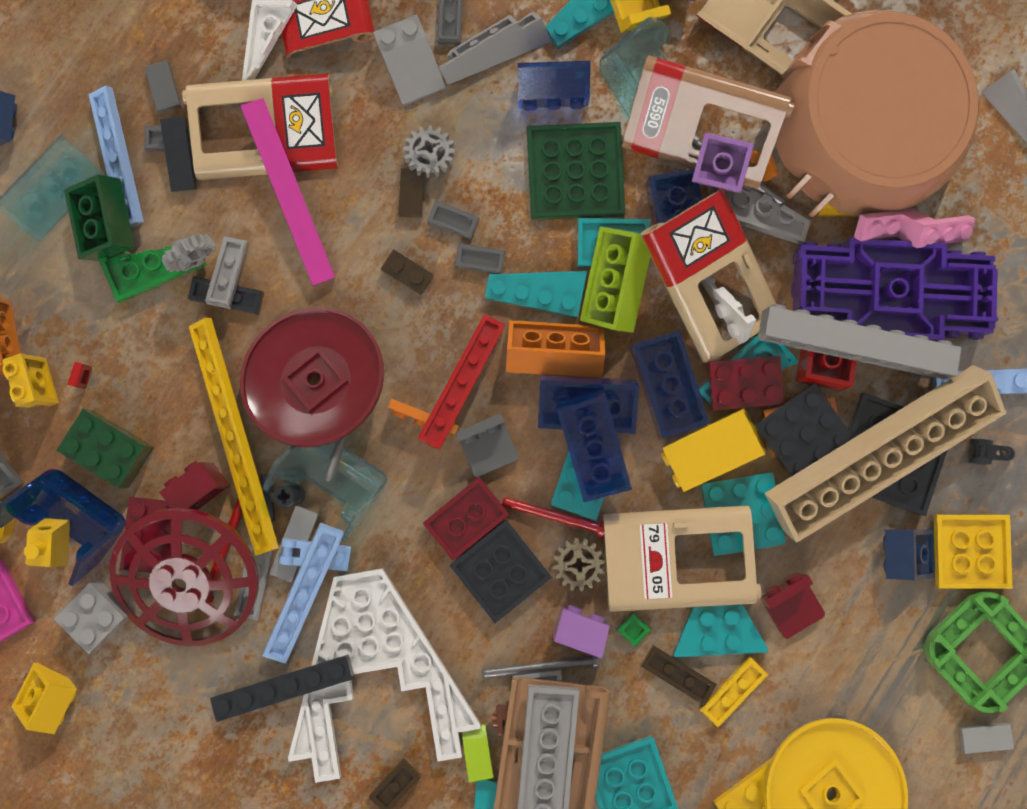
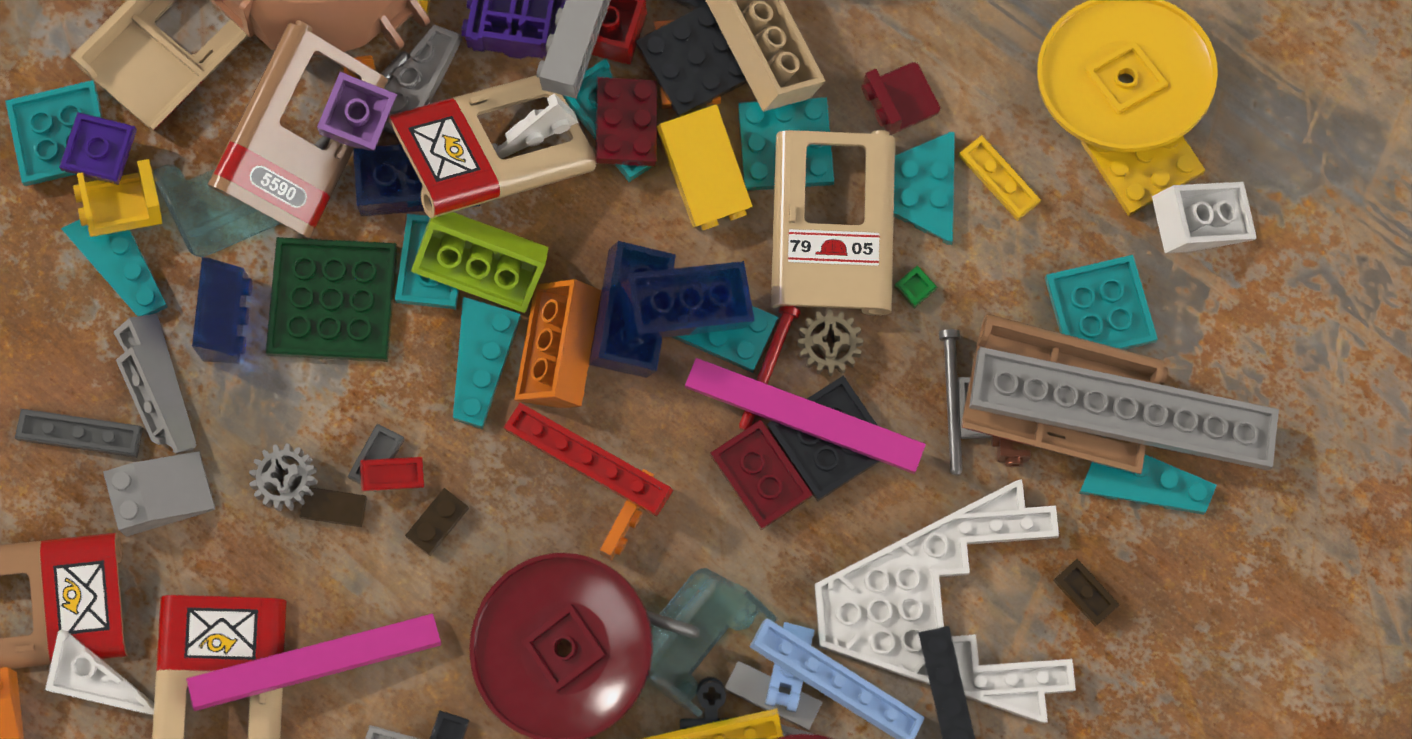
camera: 85 degrees left, 10 degrees down
dark grey tile [455,243,506,274] -> none
dark grey bracket [455,413,519,477] -> none
lime slope [462,724,494,782] -> none
medium lavender slope [552,605,610,659] -> none
clear blue brick [630,330,710,439] -> none
dark brown tile [641,645,717,706] -> none
none -> red tile [360,457,424,492]
none -> dark pink tile [685,358,926,474]

